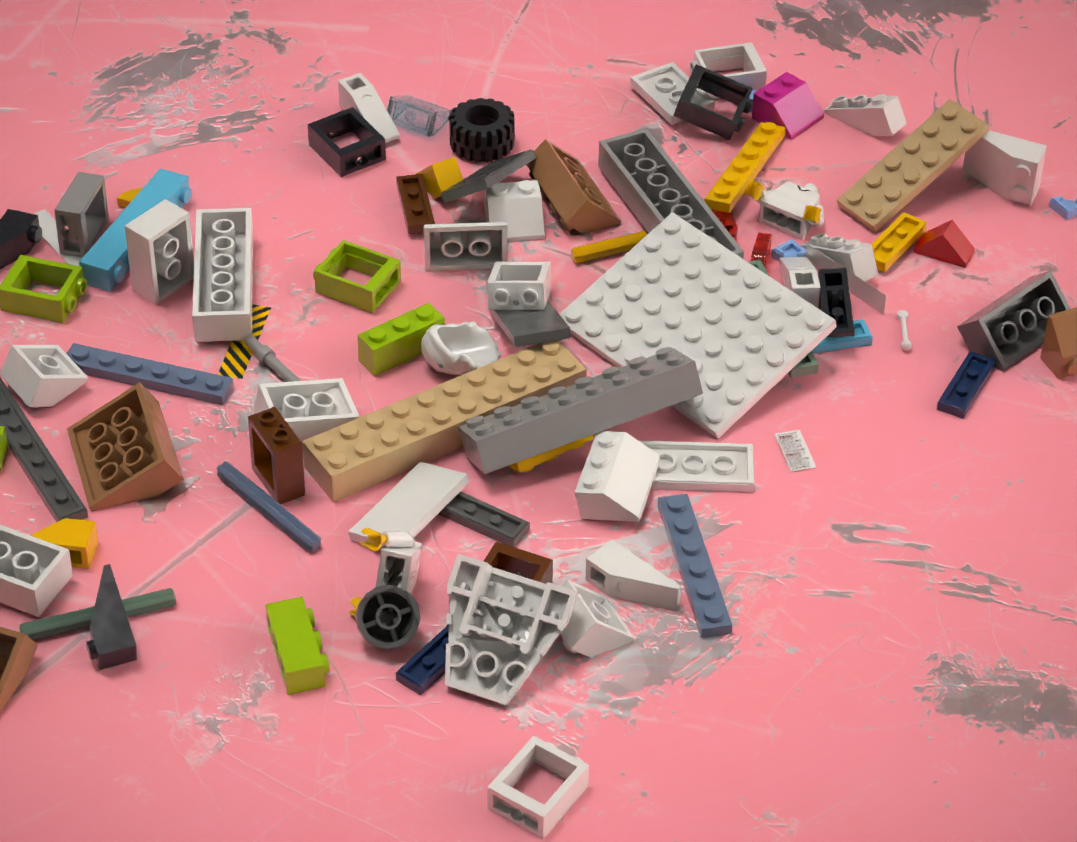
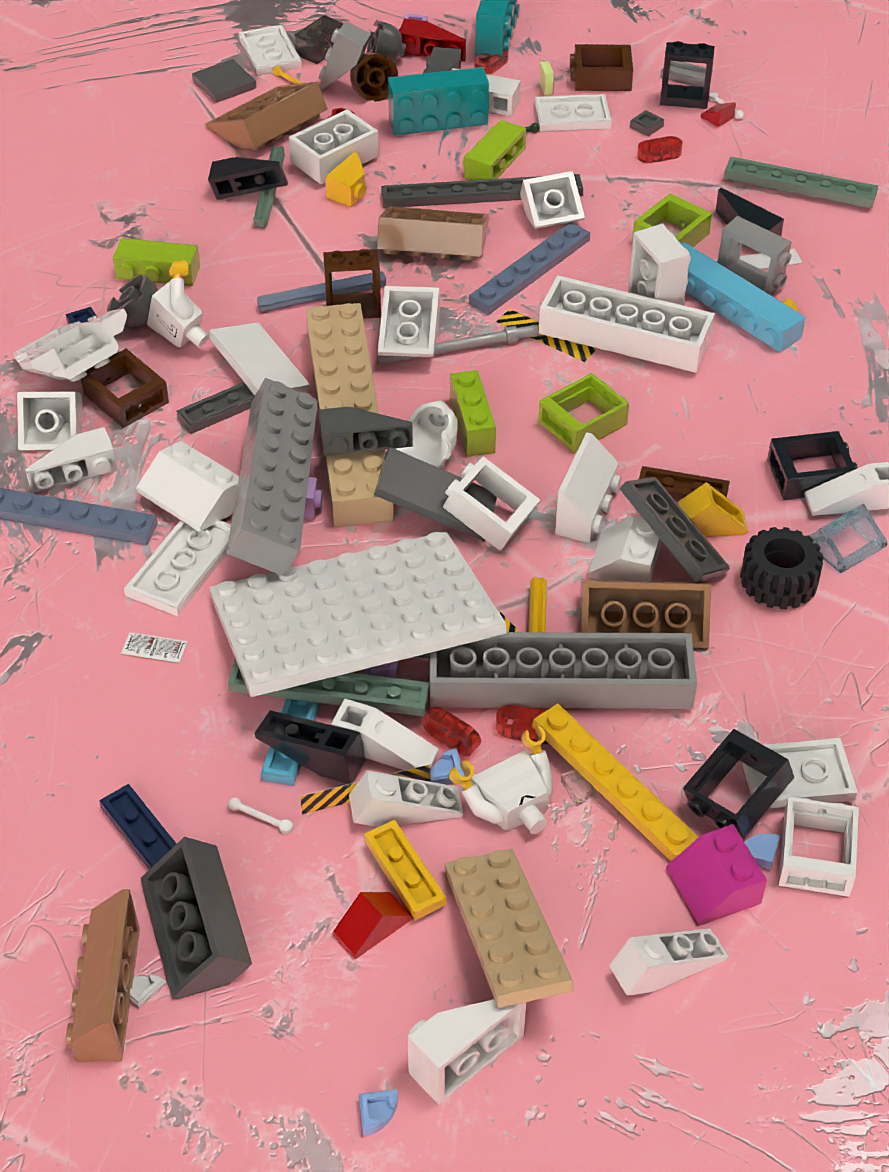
camera: 115 degrees right, 5 degrees up
none -> dark grey slope [319,406,413,456]

